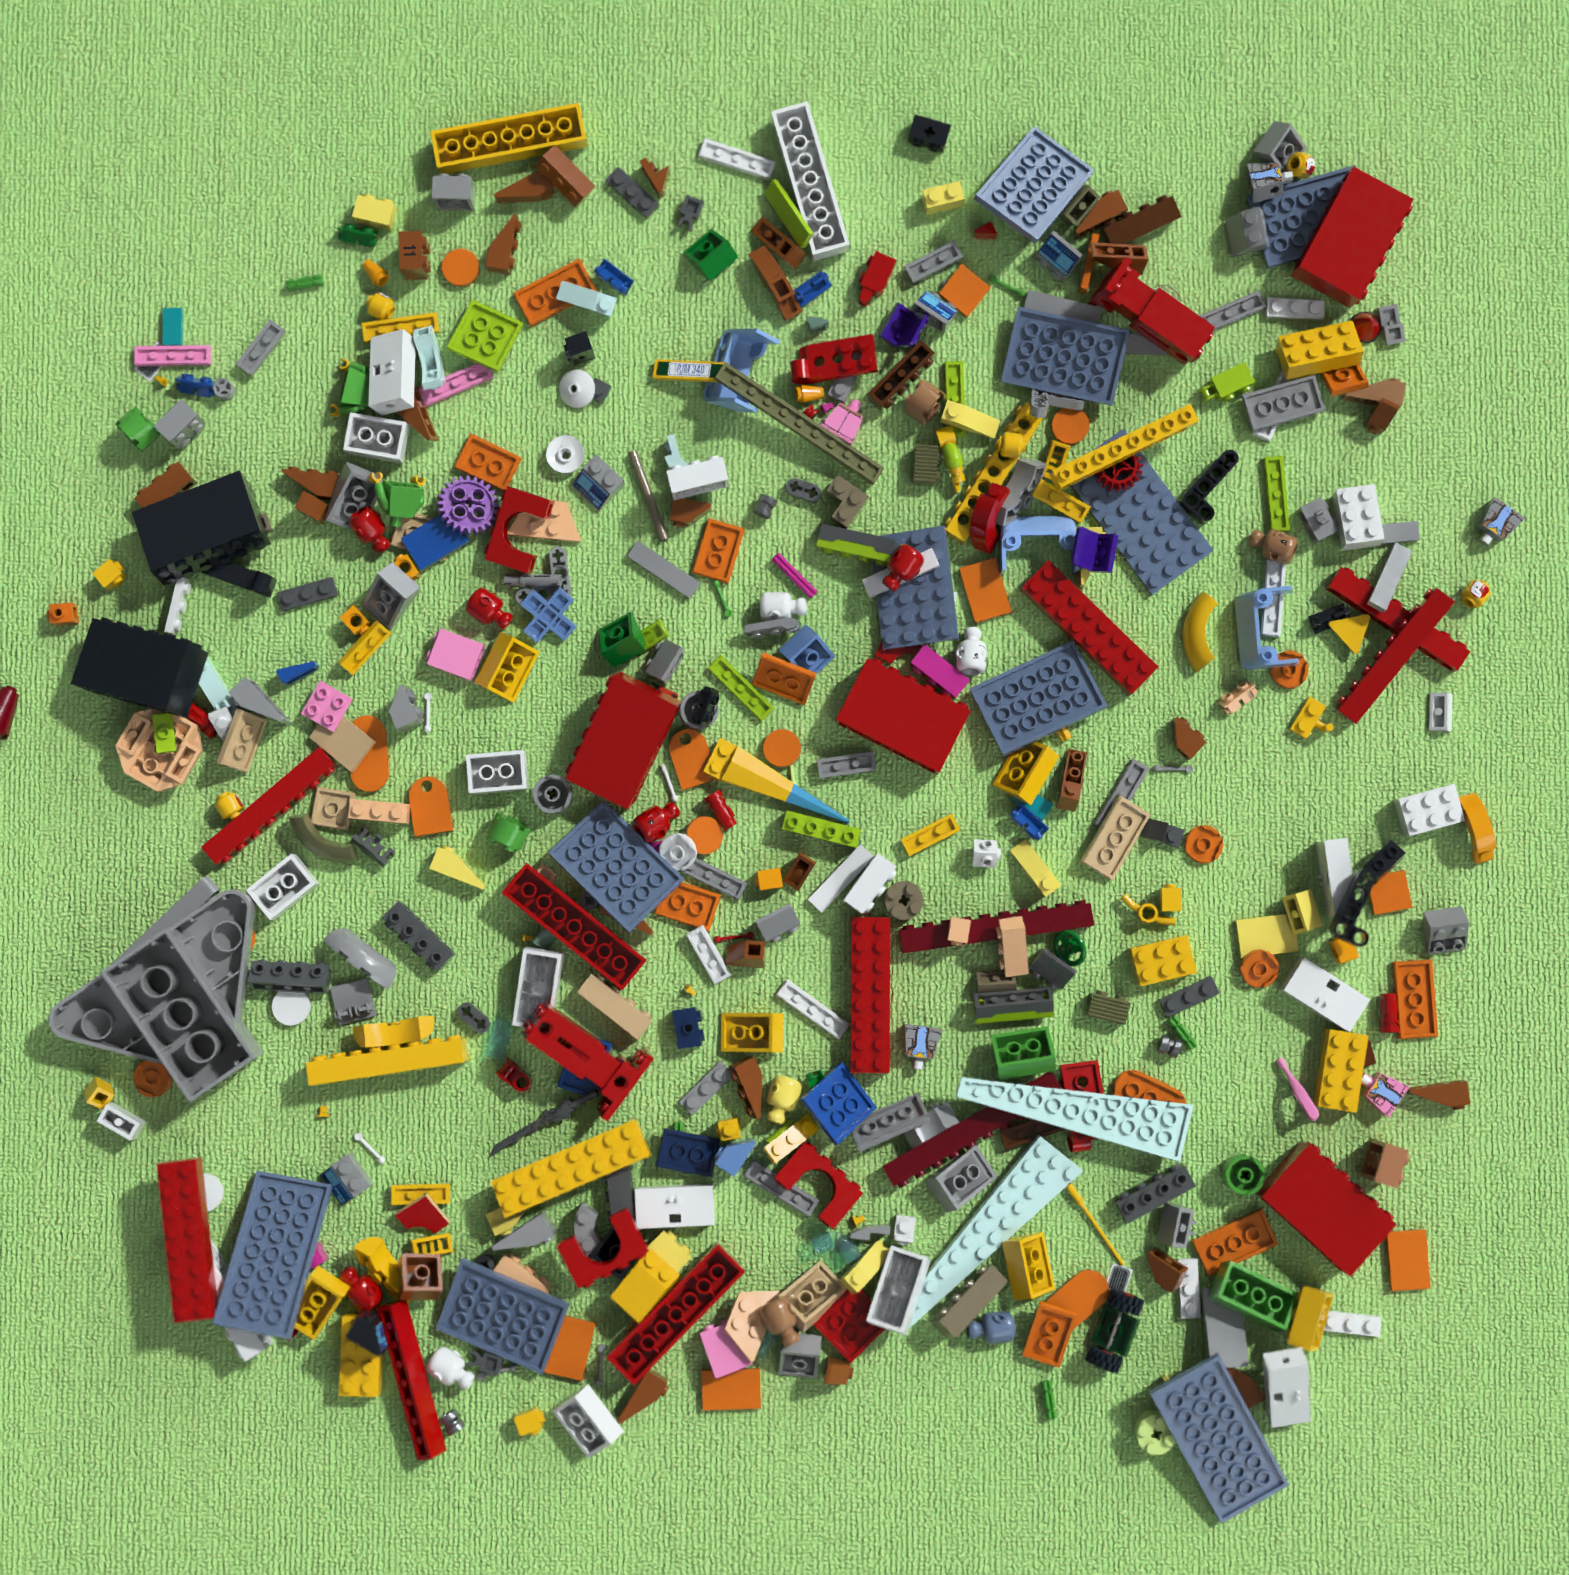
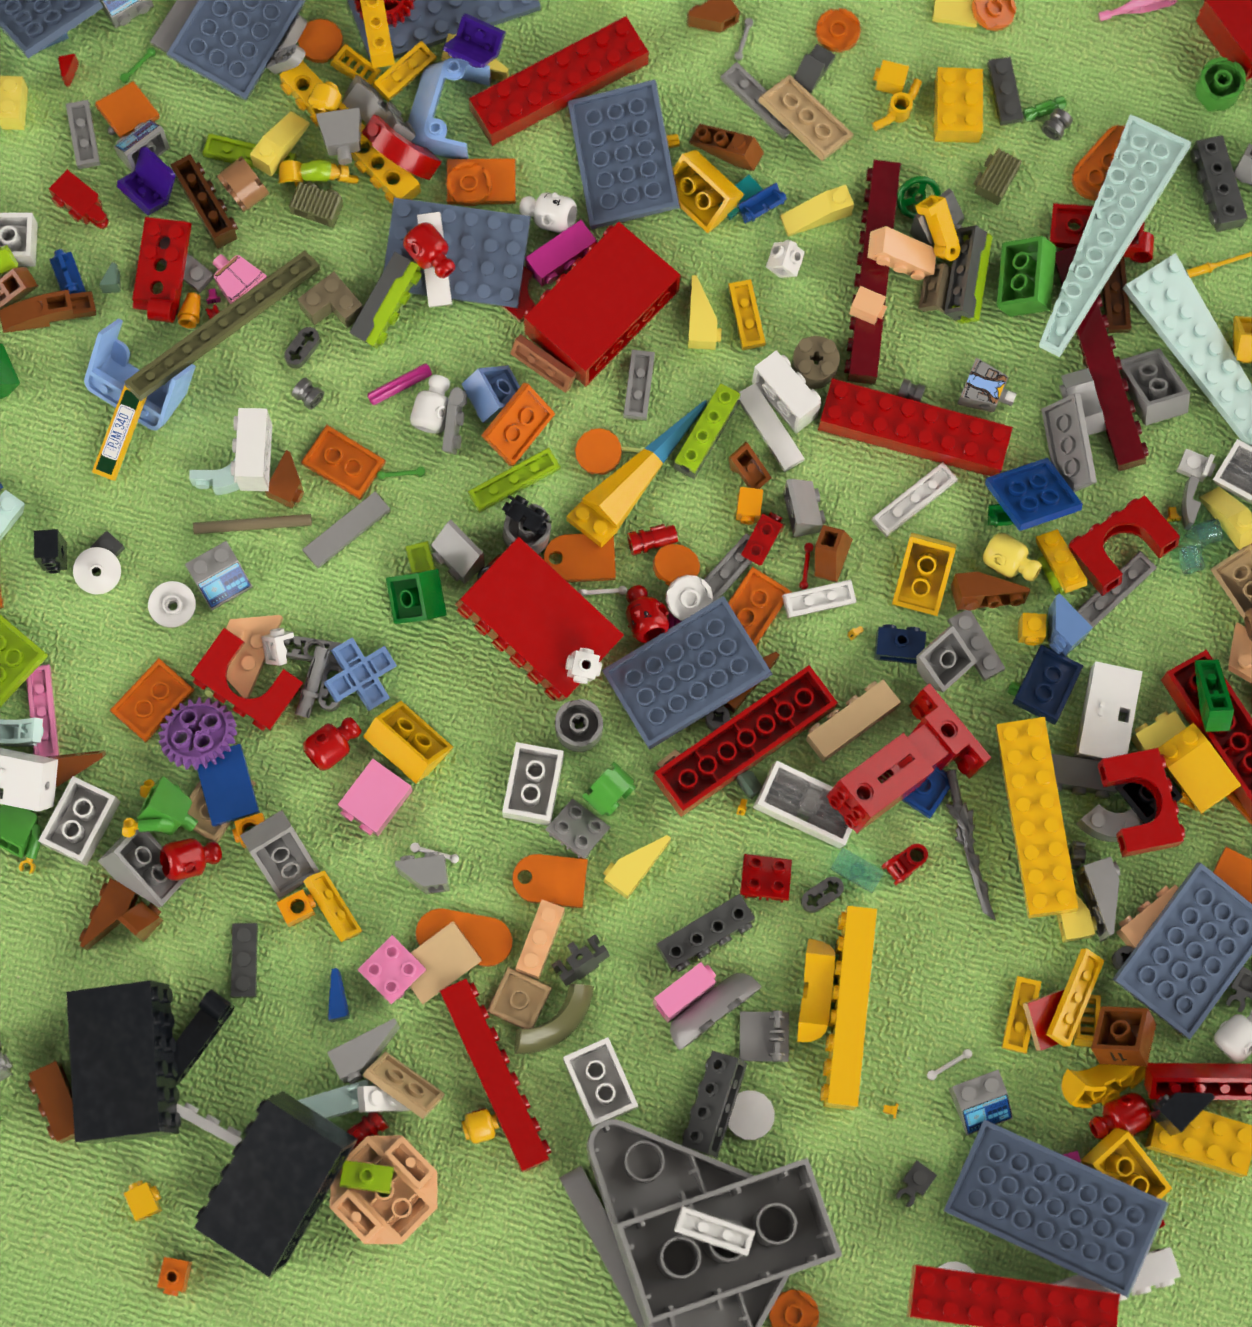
camera: 80 degrees left, 10 degrees down
none -> white bracket [261,628,294,666]
none -> light grey torso [316,108,362,165]
none -> orange tile [446,161,492,206]
none -> nougat plate [510,334,576,393]
none -> light grey hinge [545,799,610,859]
none -> white brick [565,648,602,684]
none -> bright pink brick [653,962,716,1023]
none -> white tile [674,1206,755,1256]
none -> light yellow slope [688,275,722,350]
none -> red hinge [740,854,792,903]
none -> red bracket [741,511,786,565]
none -> dark grey plate [895,1160,937,1207]
none -> flat silver wheel [897,378,926,402]
none -> yellow leg [915,195,961,261]
none -> light grey slope [916,625,977,692]
none -> yellow plate [1046,948,1105,1047]
none -> dark grey plate [1069,841,1086,870]
none -> green slope [1194,659,1234,732]

